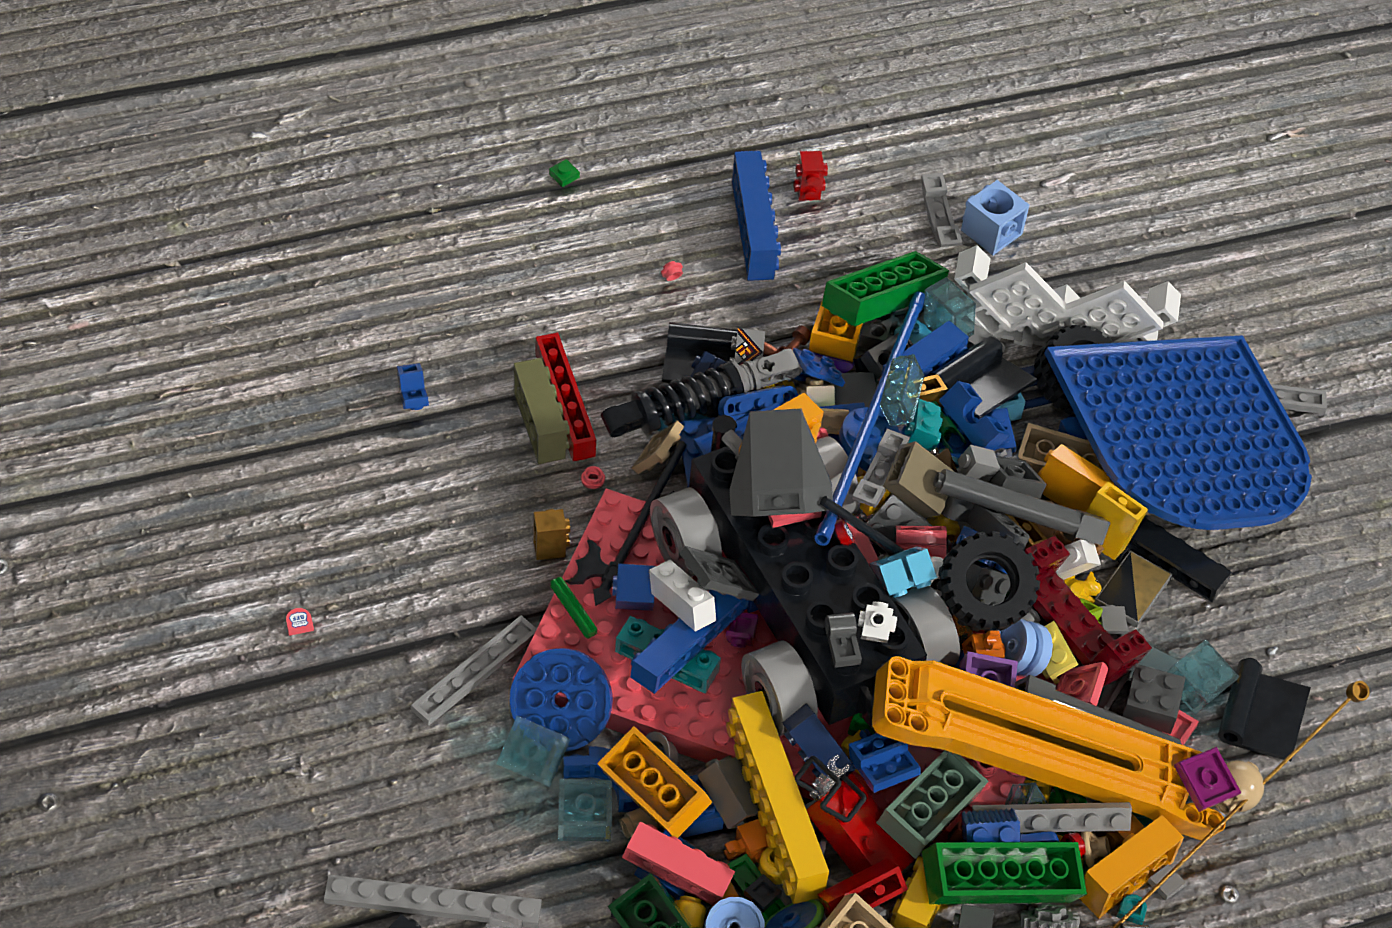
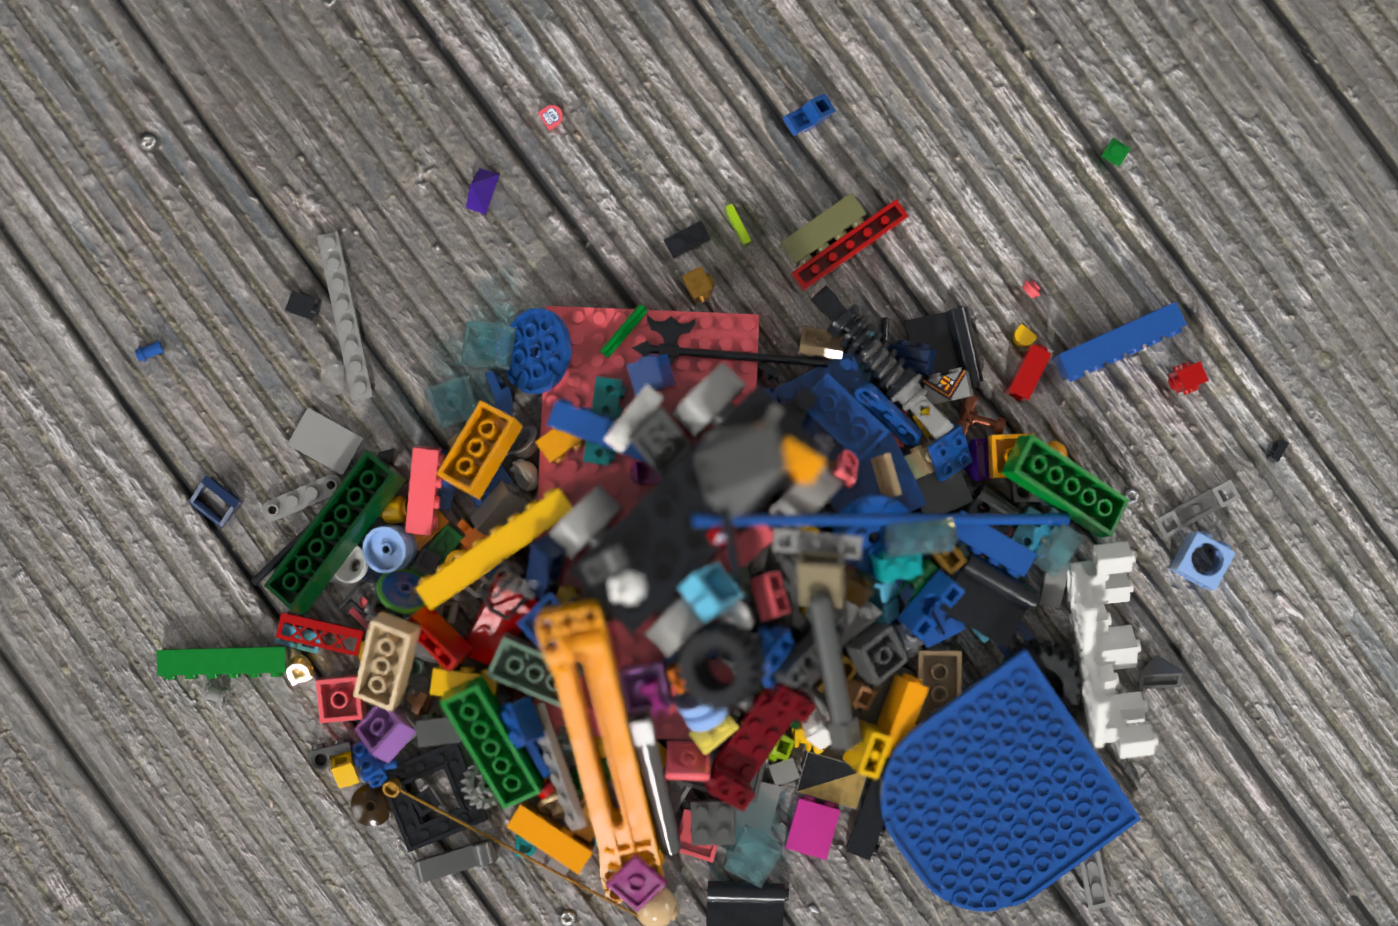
camera: 80 degrees right, 35 degrees up
light grey plate [411,616,537,726] -> none
coral plate [581,466,605,489] -> none
light grey brick [957,445,1000,482] -> none
none -> dark purple slope [466,168,500,215]
none -> white hair [510,459,539,492]
none -> light orange brick [535,428,585,464]
none -> magenta piece [639,678,669,718]
none -> black plate [664,221,711,259]
none -> lime tile [725,204,751,247]
none -> dark pink brick [784,794,841,860]
none -> red brick [1004,343,1052,402]
none -> yellow brick [1012,324,1037,347]
none -> dark grey slope [1138,655,1183,689]
none -> black plate [1266,439,1289,463]

